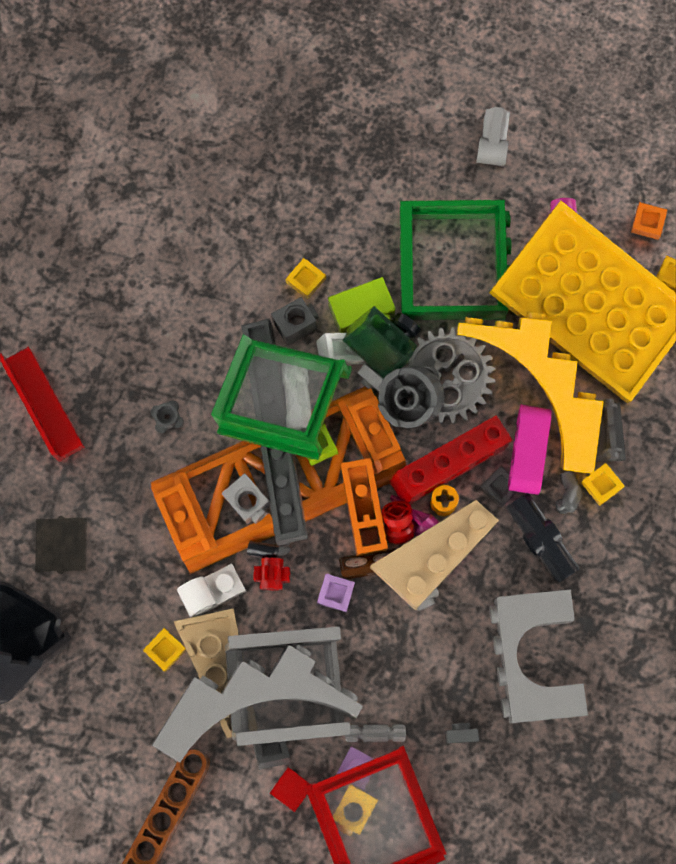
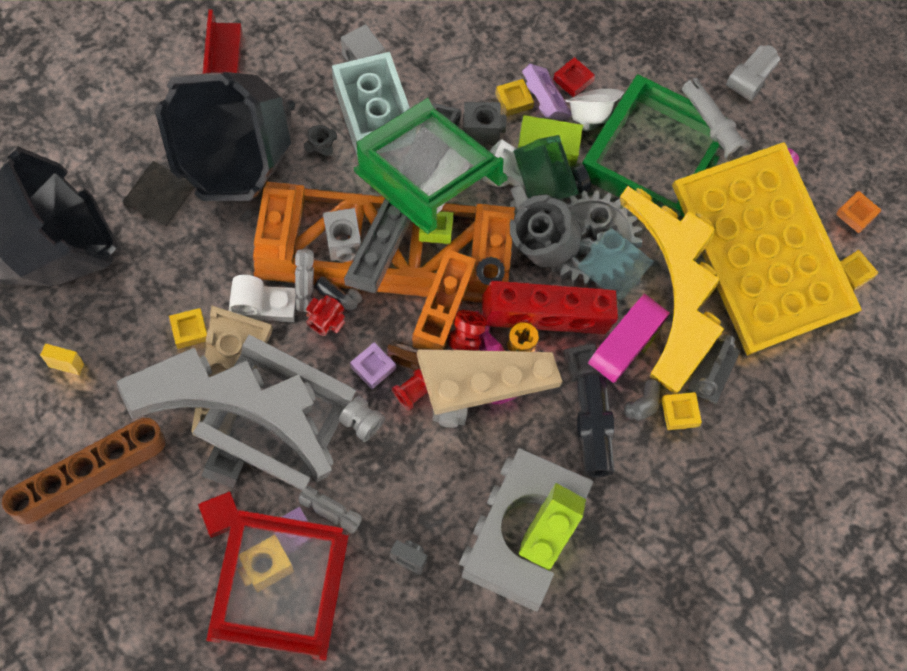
camera: 20 degrees right, 10 degrees down
none -> yellow tile [40,343,84,376]
none -> black piece [155,72,295,201]
none -> light grey axle [295,249,314,312]
none -> light aqua brick [332,52,416,158]
none -> light grey wheel [339,396,385,442]
none -> light grey brick [341,24,385,62]
none -> red bush [392,368,428,411]
none -> black axle [476,256,505,285]
none -> lime brick [519,483,586,571]
none -> lavender plate [522,64,572,122]
none -> red plate [553,57,595,97]
none -> white piece [565,89,624,131]
none -> clear light blue piece [577,227,654,302]
none -> light grey pin [682,78,751,161]

